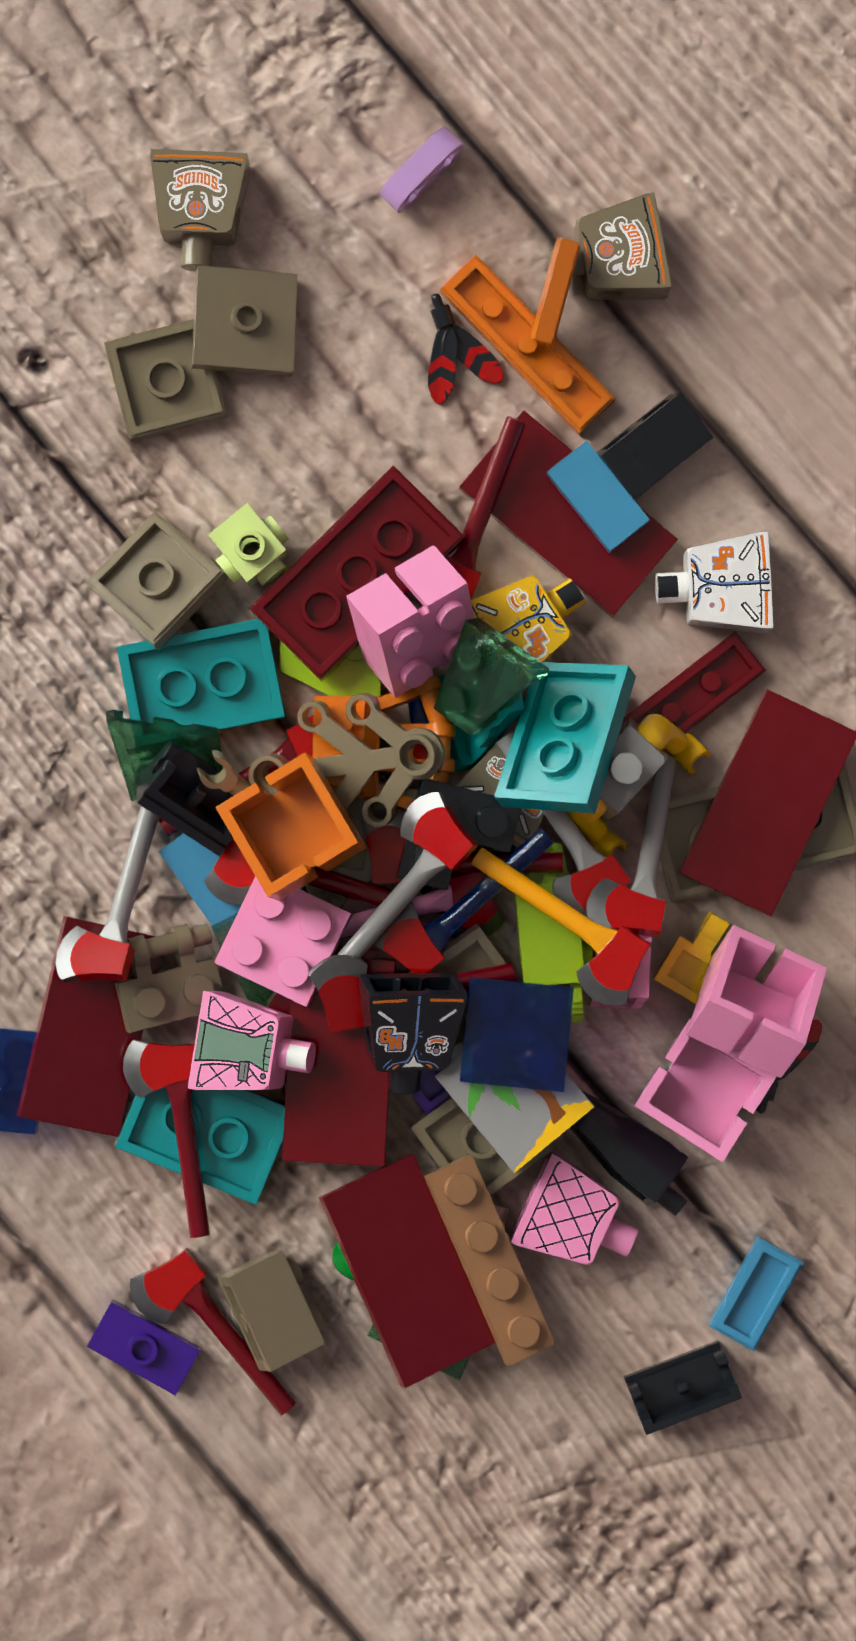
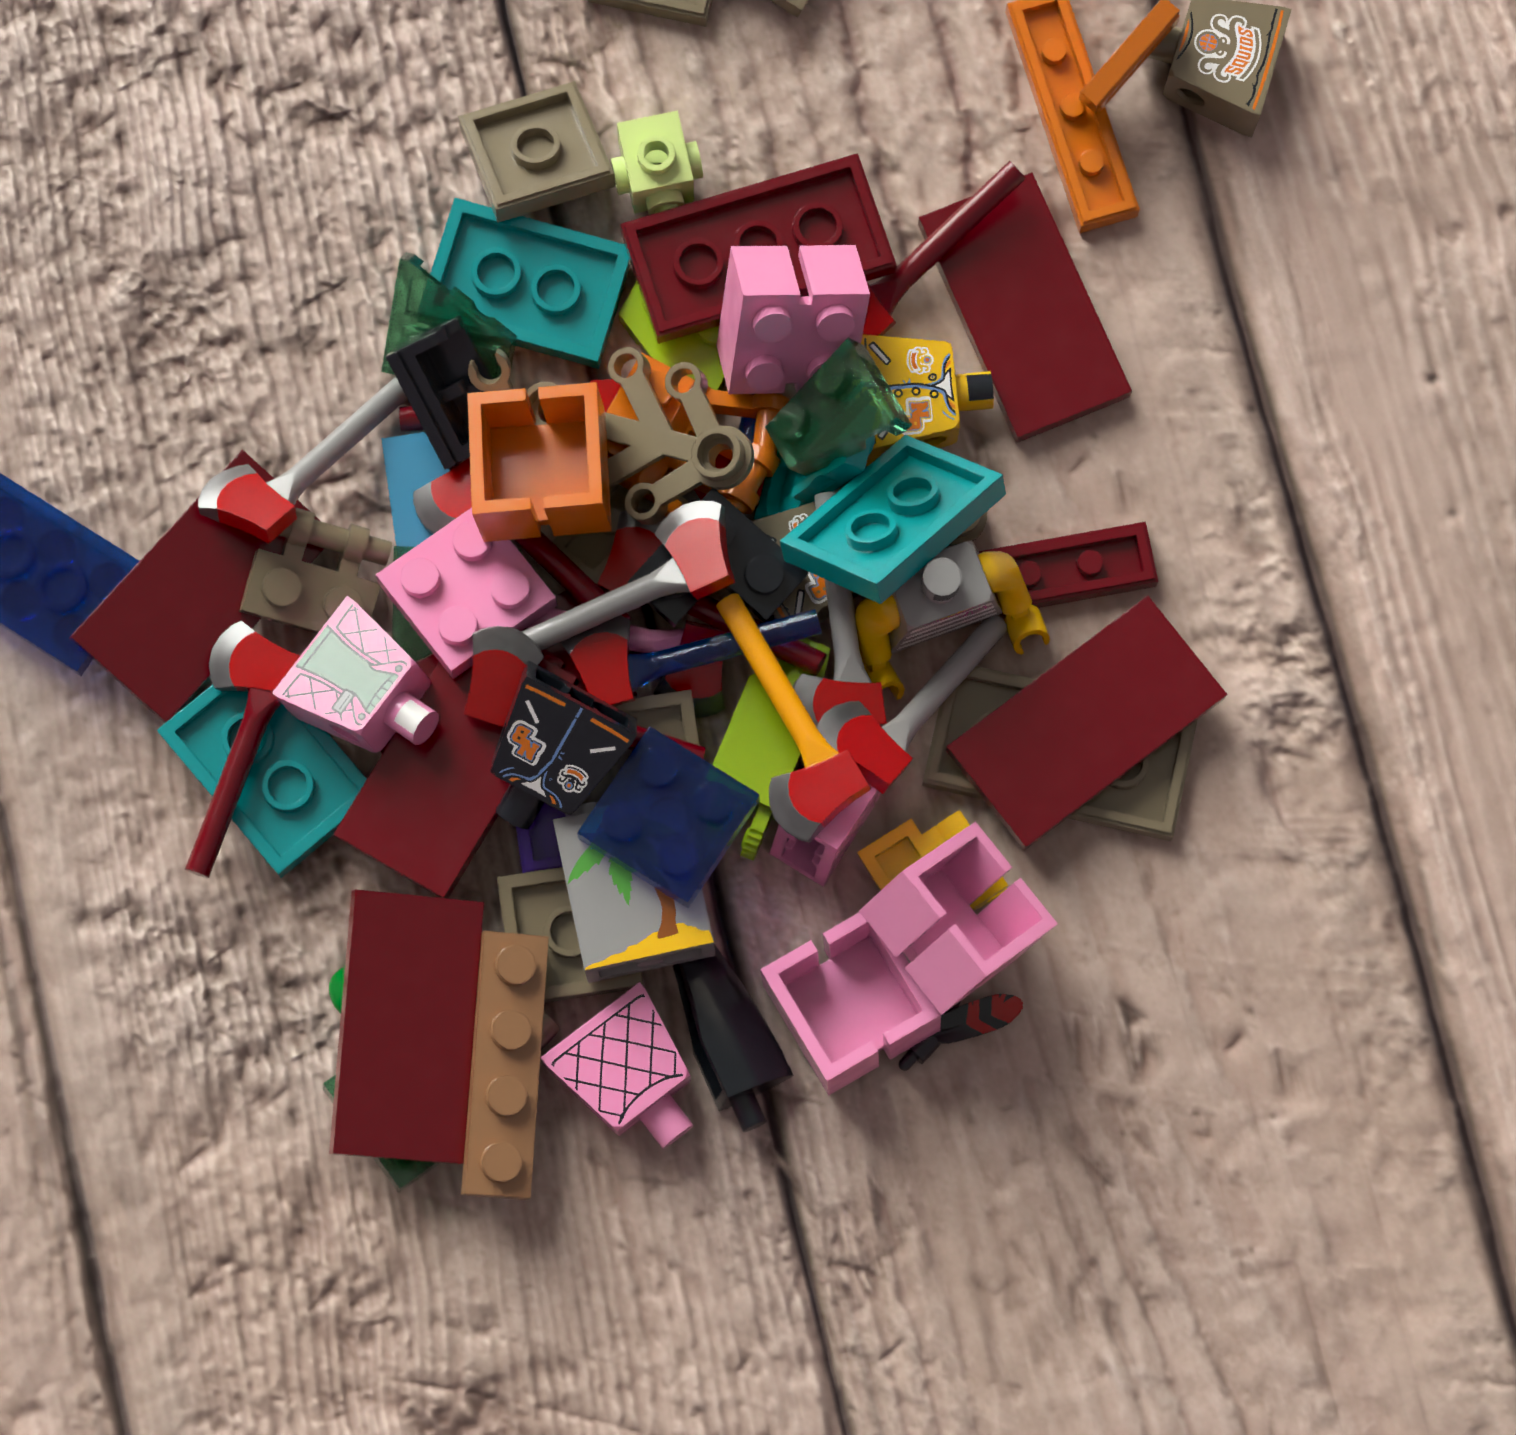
camera: 25 degrees right, 10 degrees down
dark purple plate [86,1299,201,1396] -> none
piece [129,1248,296,1416] -> none
dark tan brick [217,1250,325,1372] -> none
piece [428,293,503,405] -> none
dark azure tile [546,441,650,553] -> none
black hinge [596,393,714,500] -> none
black hinge [624,1340,742,1435] -> none
white torso [655,532,774,634] -> none
dark azure tile [708,1236,804,1351] -> none

